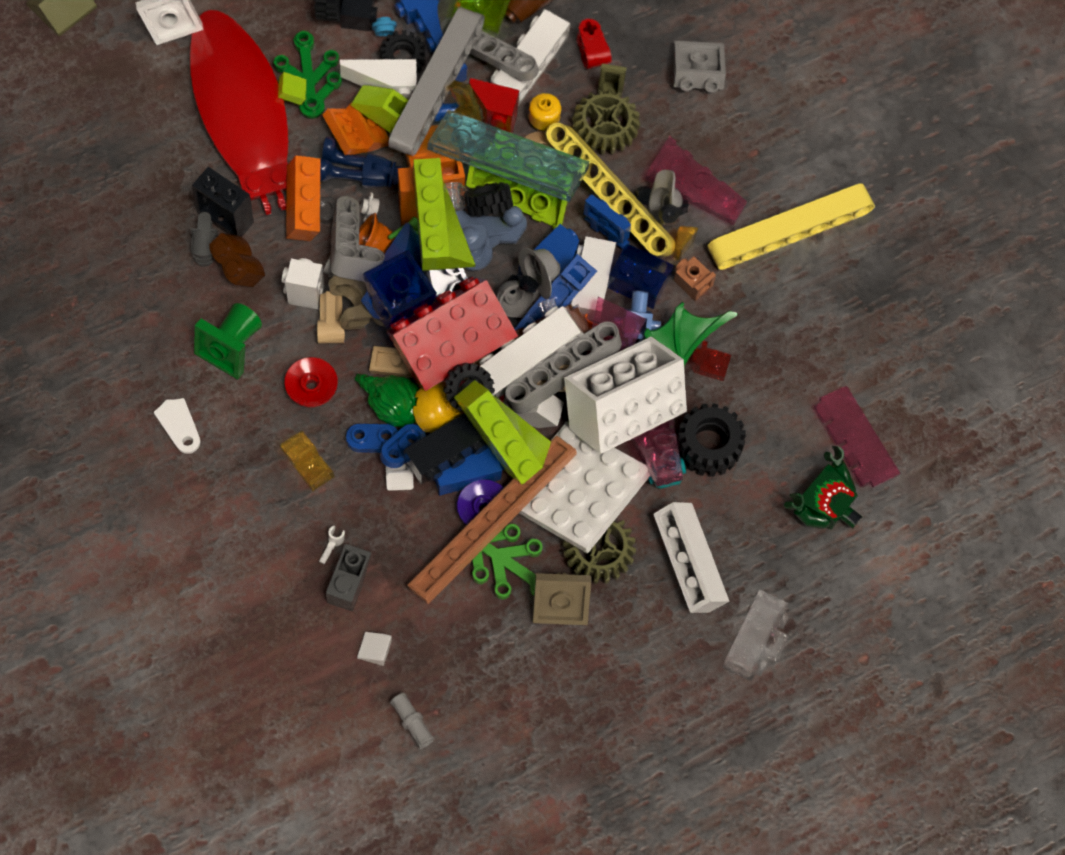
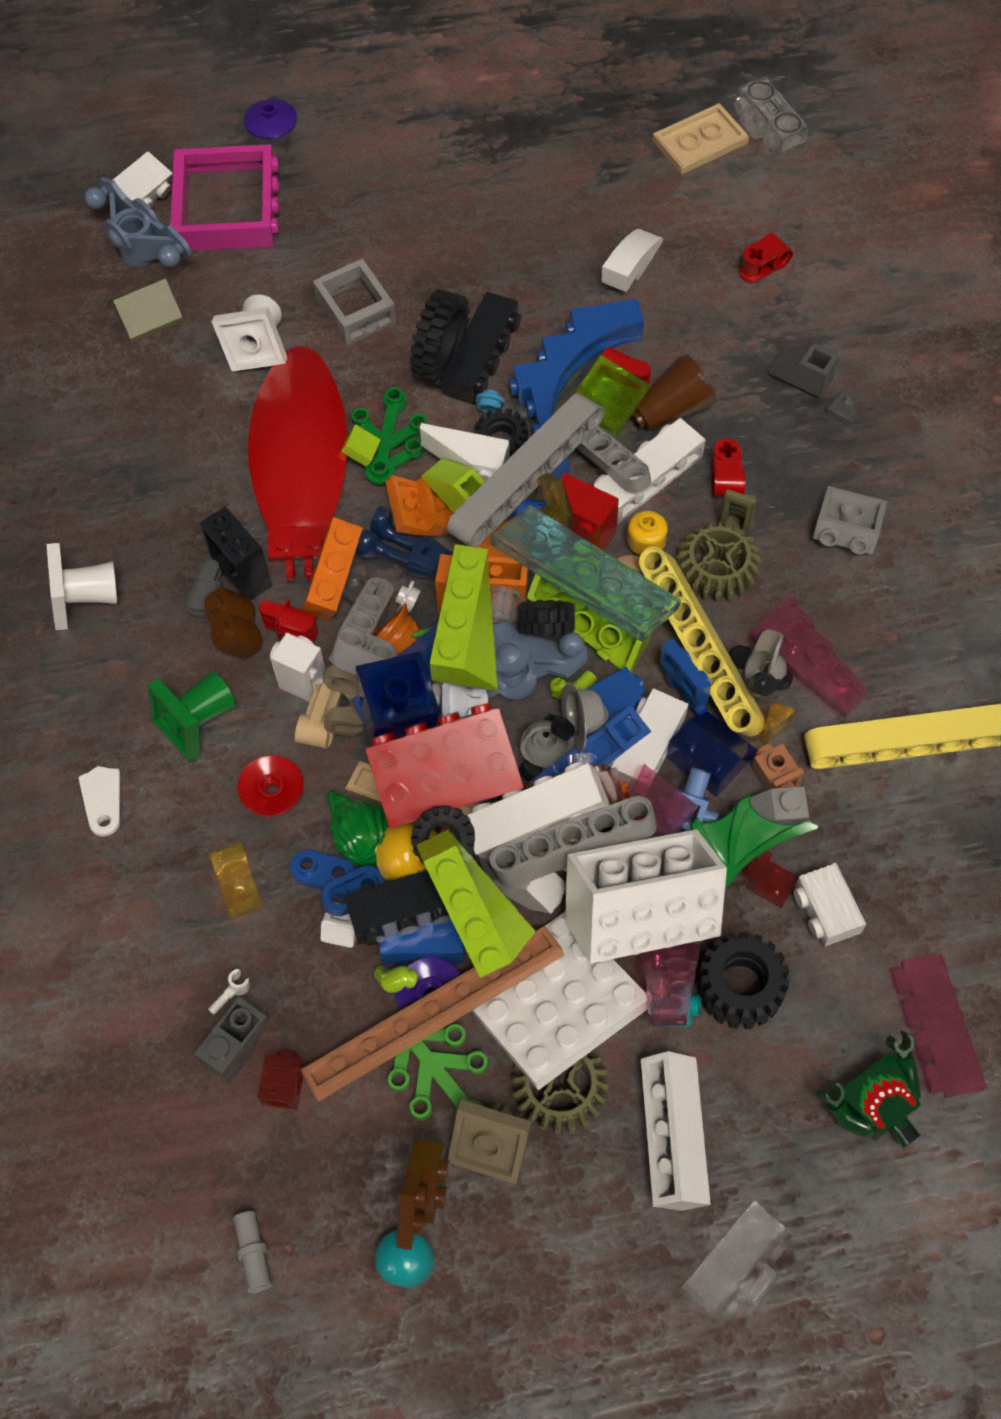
camera: 25 degrees right, 5 degrees down
white slope [357,632,392,666] -> none
none -> white plant [46,543,117,630]
none -> clear red brick [257,1051,305,1110]
none -> red arm [259,599,318,642]
none -> lime arm [374,965,418,993]
none -> teal hair [375,1228,435,1289]
none -> reddish brown plate [397,1139,450,1250]
none -> lime arm [549,670,597,700]
none -> light grey slope [733,787,809,824]
none -> white brick [793,863,866,947]

